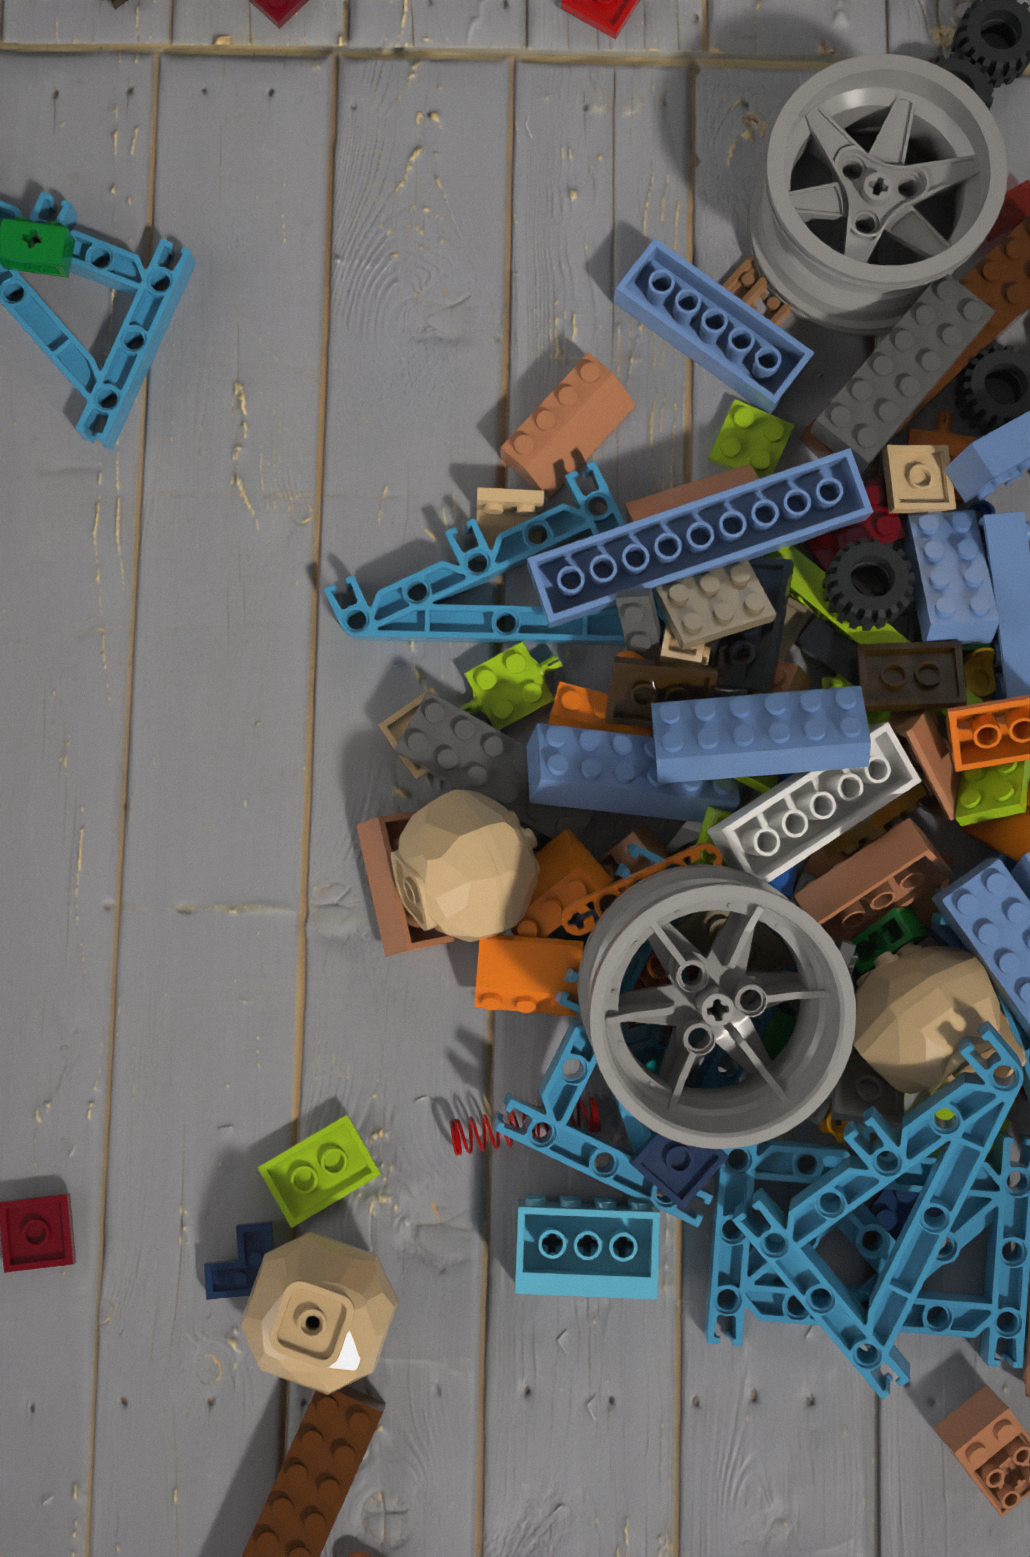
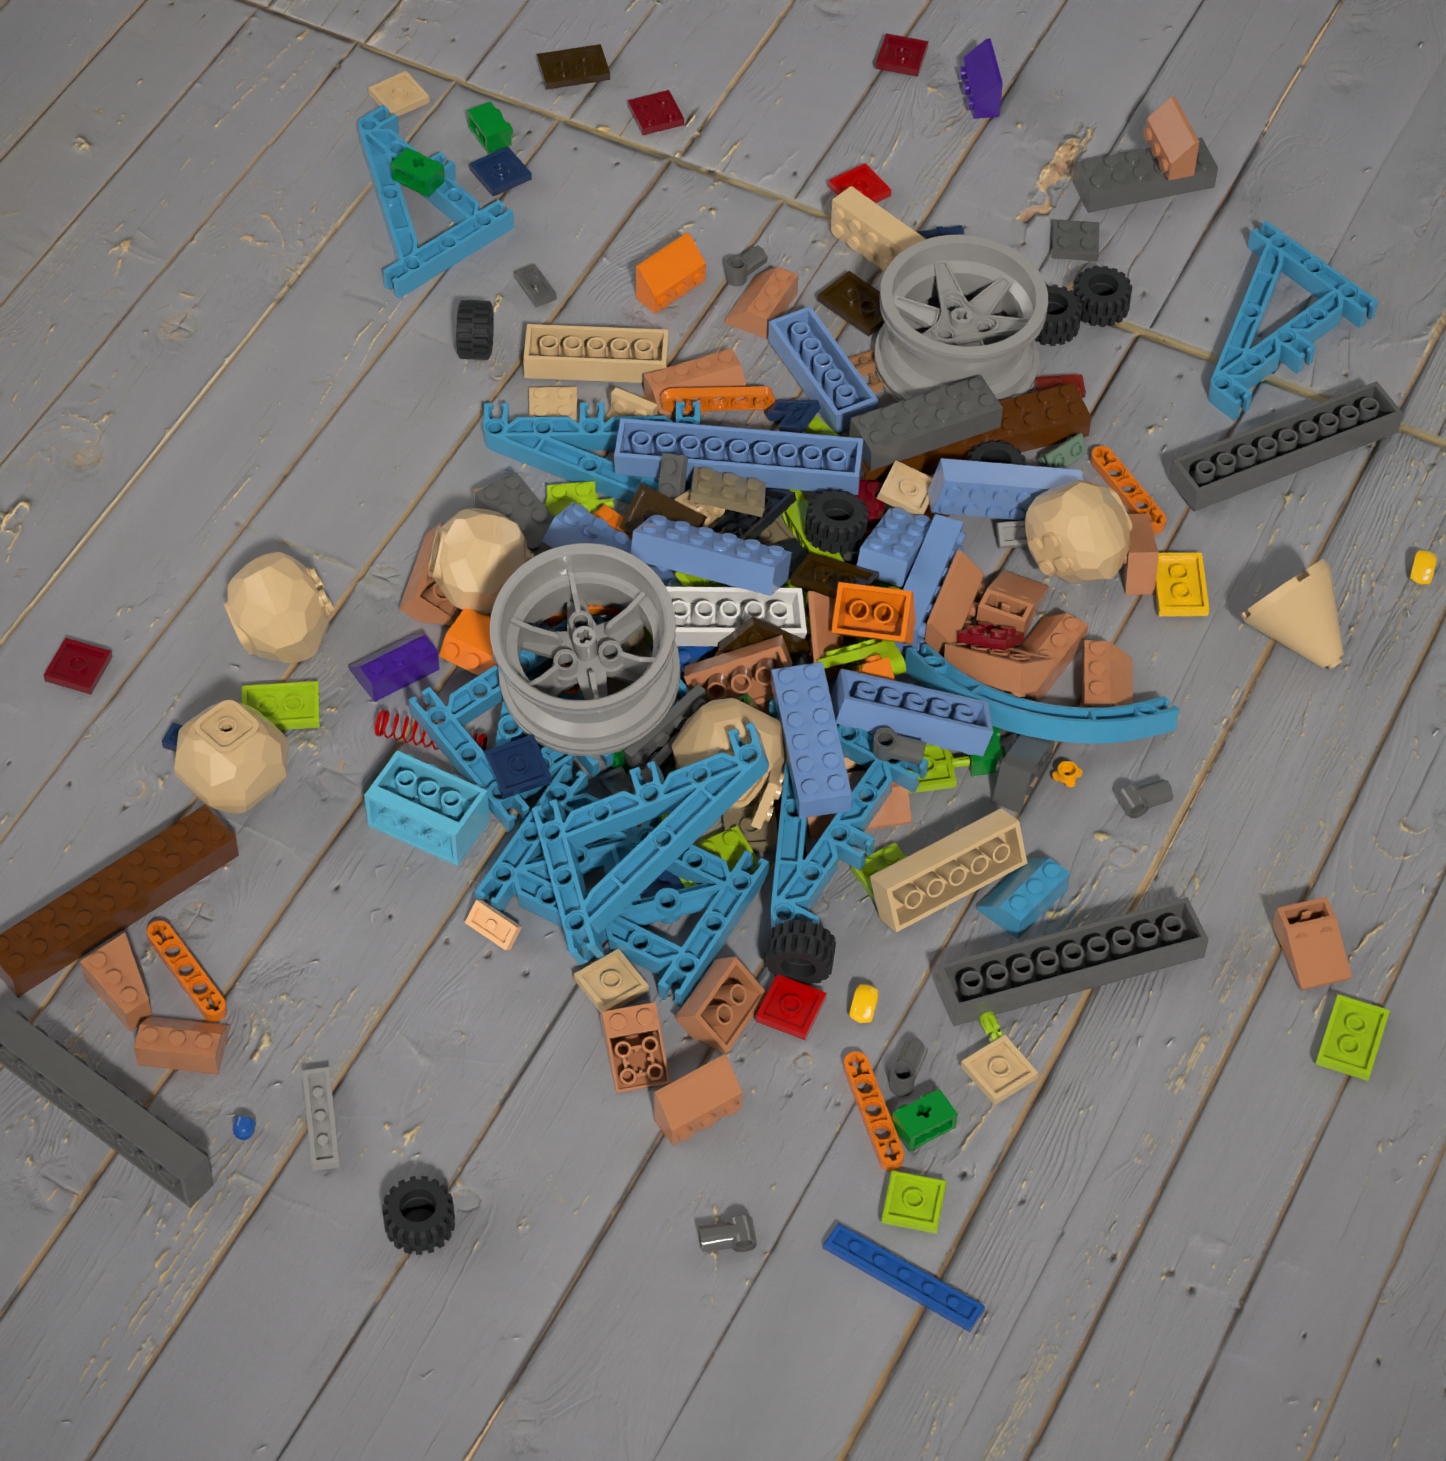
camera: 25 degrees right, 30 degrees down
none -> tan rock [224,552,335,663]
none -> dark purple slope [348,633,440,702]
none -> black tyre [456,300,494,360]
none -> light nougat plate [465,899,522,950]
none -> green brick [467,101,513,154]
none -> dark blue plate [469,147,532,197]
none -> flat silver plate [514,264,557,307]
none -> tan brick [524,324,669,383]
none -> tan plate [529,387,577,422]
none -> tan plate [574,949,649,1013]
none -> orange slope [636,232,706,313]
none -> orange beam [660,386,775,412]
none -> nougat slope [725,267,798,339]
none -> dark grey piece [726,245,768,286]
none -> dark blue plate [767,400,821,433]
none -> dark brown plate [818,271,885,336]
none -> tan brick [830,186,926,272]
none -> dark blue pin [917,225,964,239]

